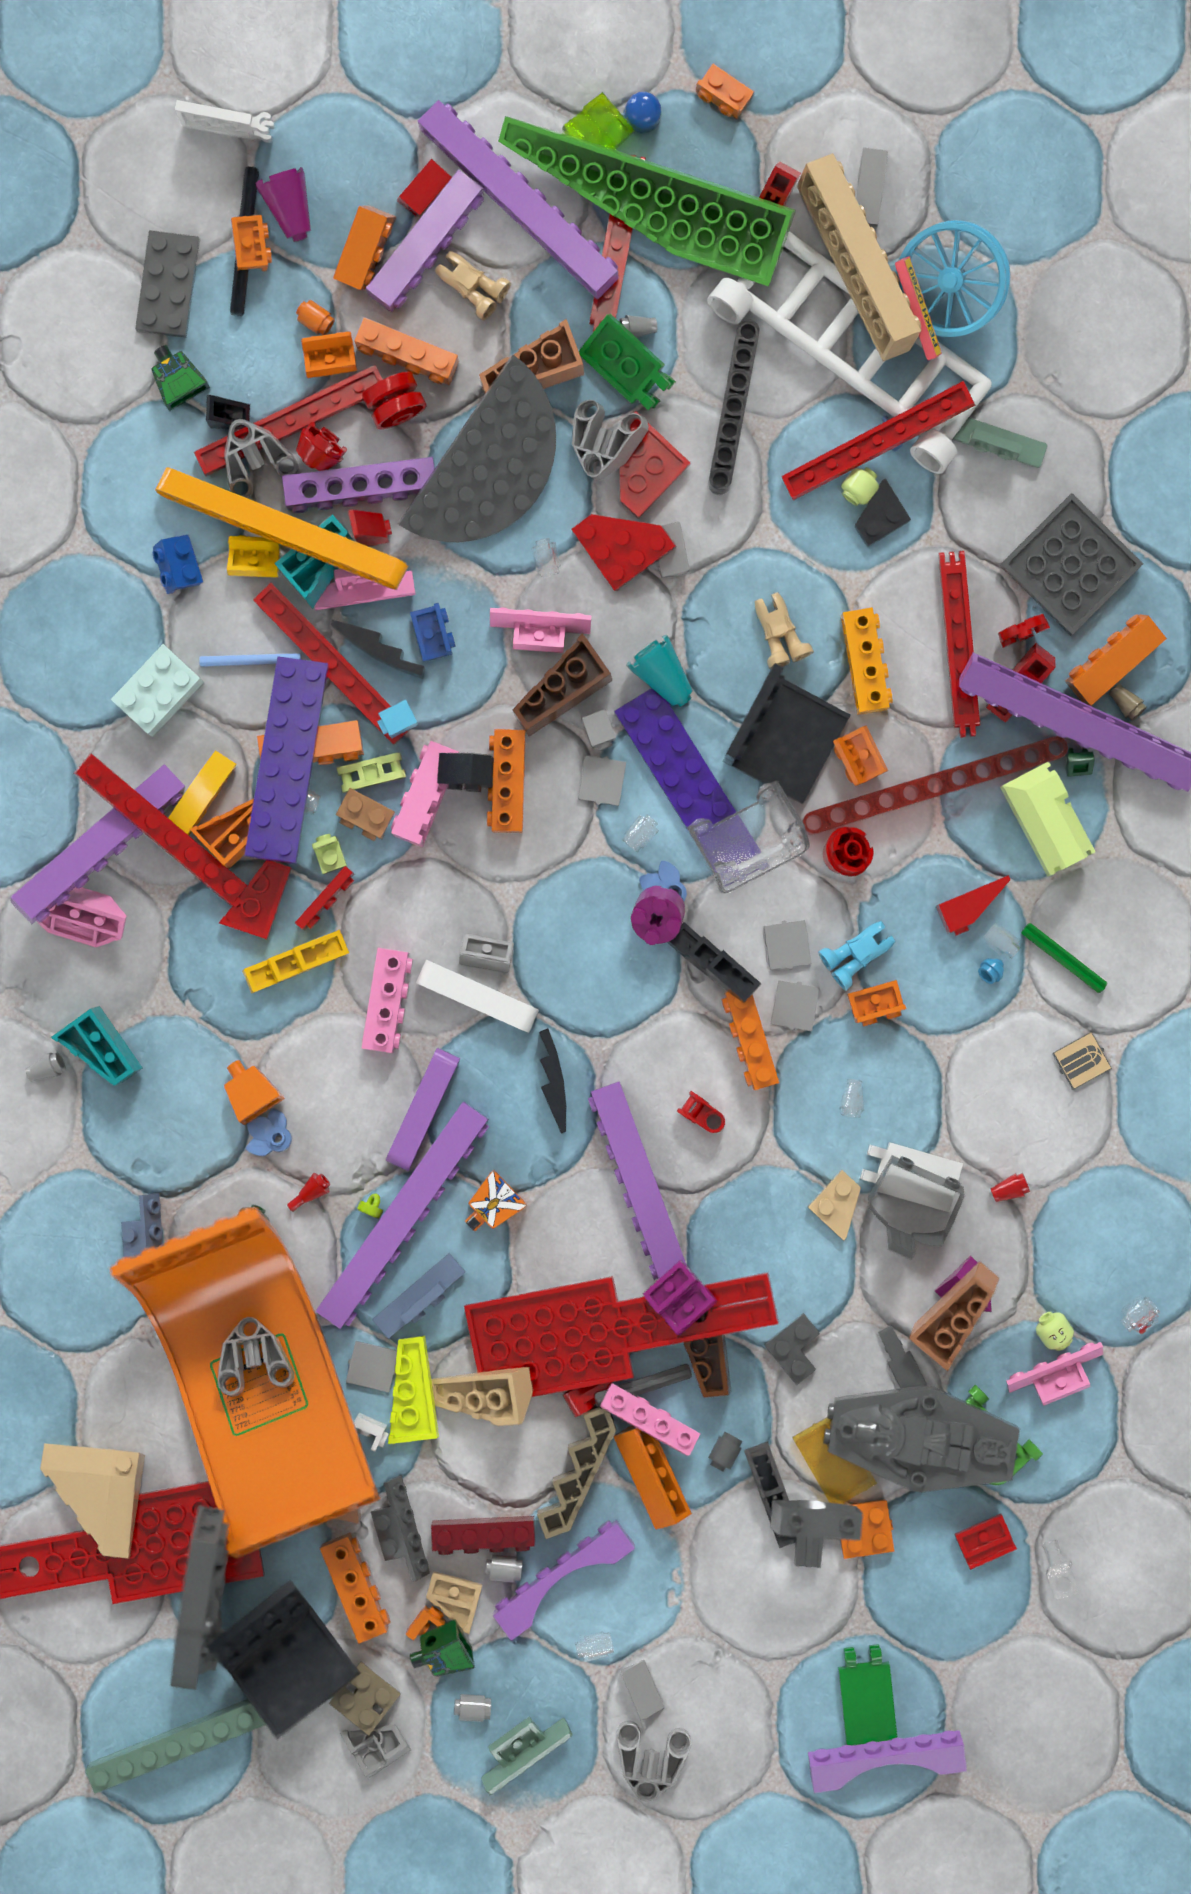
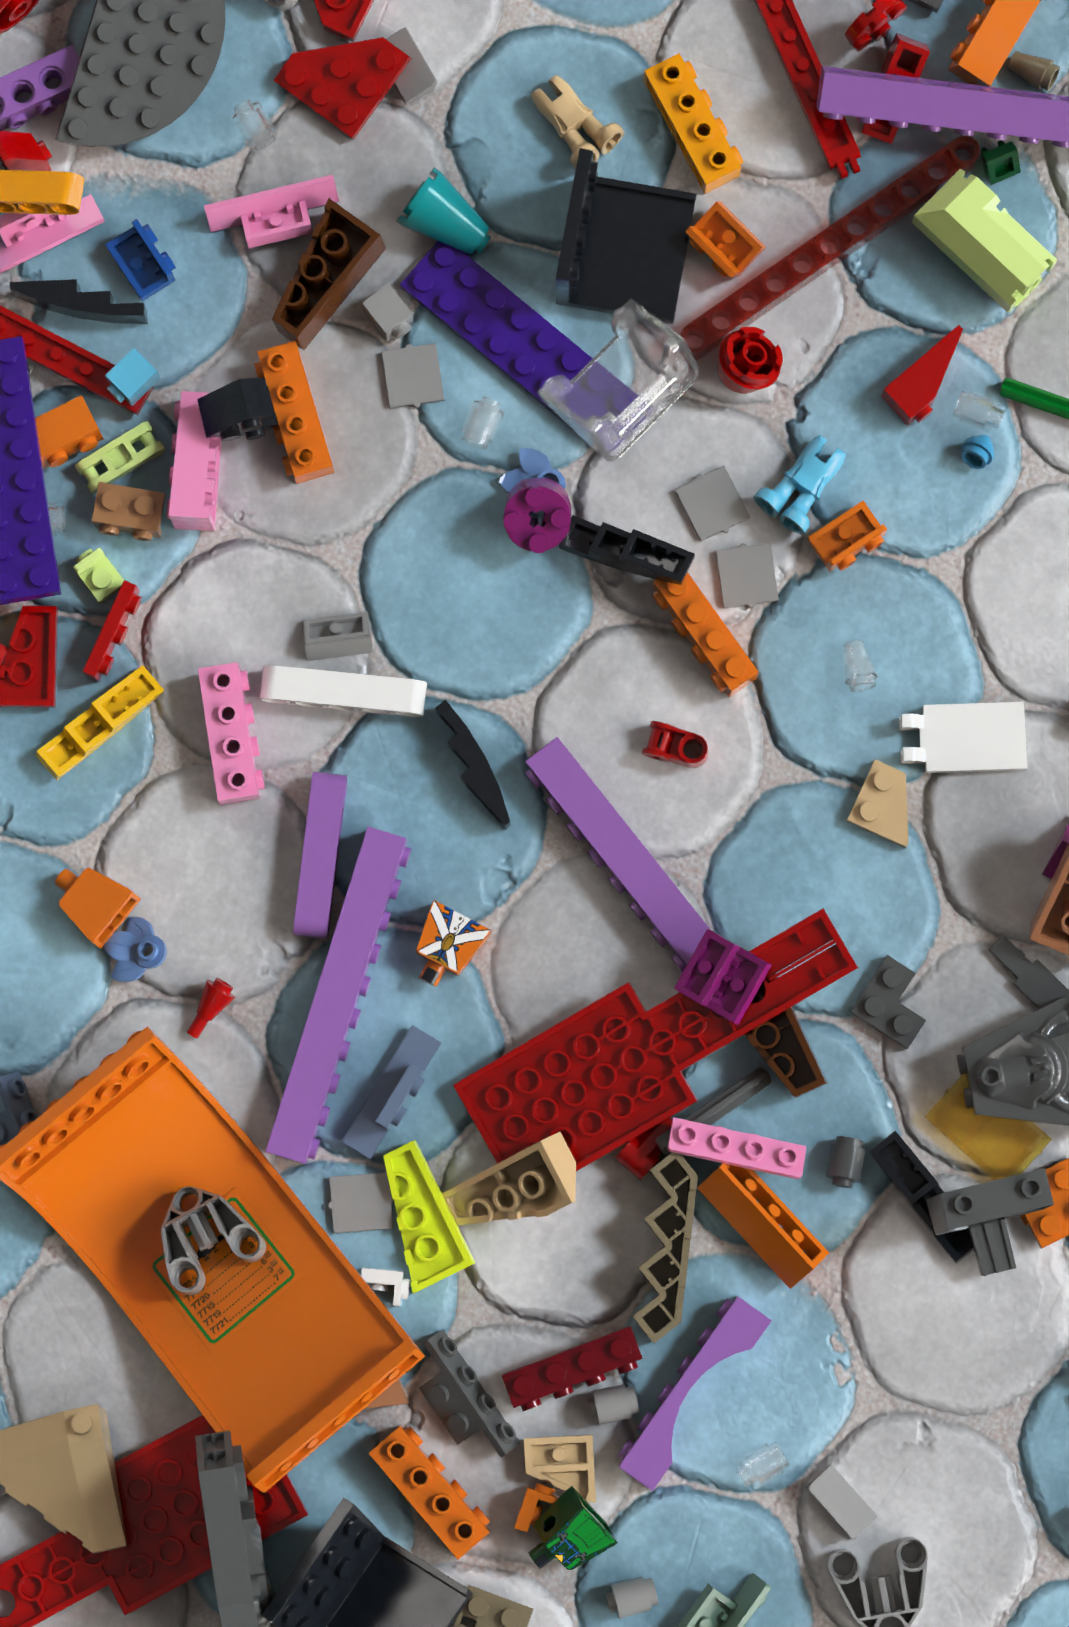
camera: 15 degrees left, 5 degrees down
lime tile [357,1193,384,1219] -> none
dark grey piece [868,1155,965,1260] -> none

